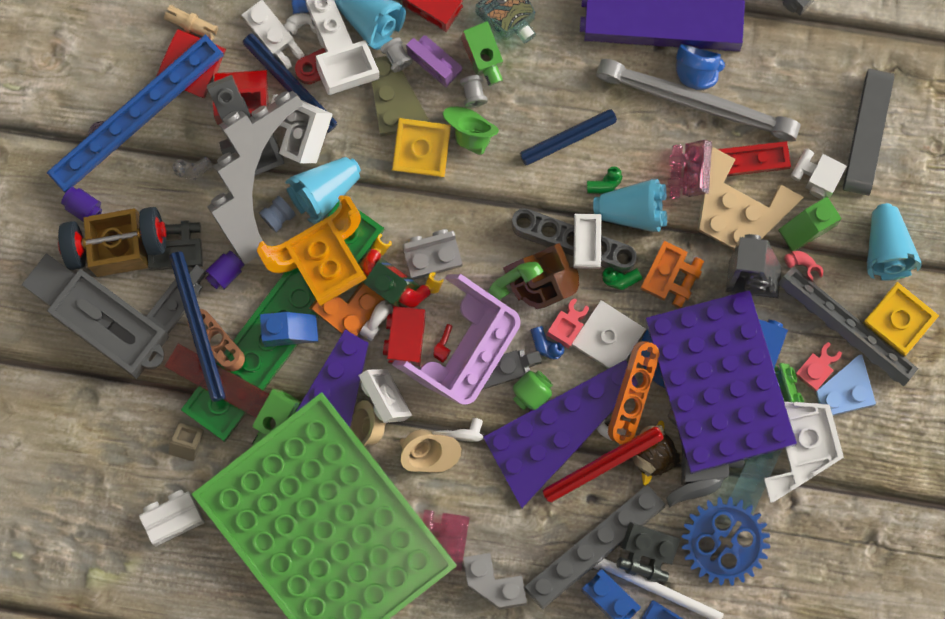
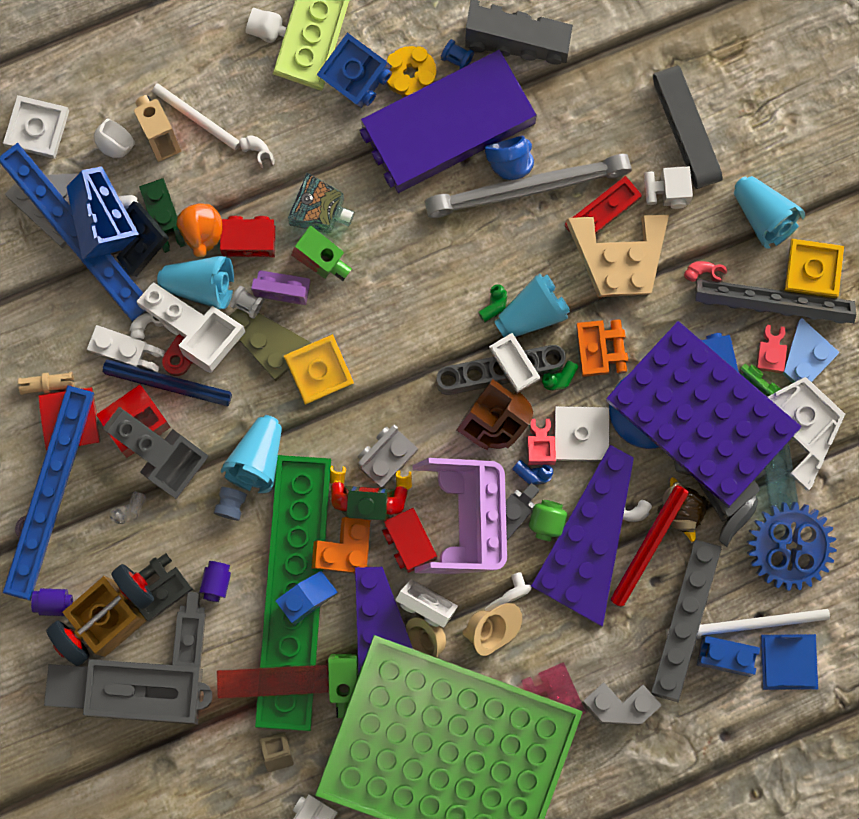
camera: 35 degrees left, 0 degrees up
dark blue axle [169,251,225,402] -> none
nougat beam [187,309,245,371] -> none
light grey arch [207,91,303,264] -> none
light orange piece [257,195,367,306] -> none
white brick [271,94,332,163] -> none
white arm [360,301,392,341] -> none
red hand [433,324,453,363] -> none
bright green piece [443,106,499,155] -> none
light grey bush [460,75,488,108] -> none
bright green bar [488,262,544,300] -> none
dark blue axle [520,109,617,166] -> none
orange beam [608,341,660,444] -> none
pearl dark grey plate [617,522,681,583] -> none
clear pink plate [667,140,712,199] -> none
dark grey wedge [726,234,782,299] -> none
bright green slope [778,196,842,251] -> none

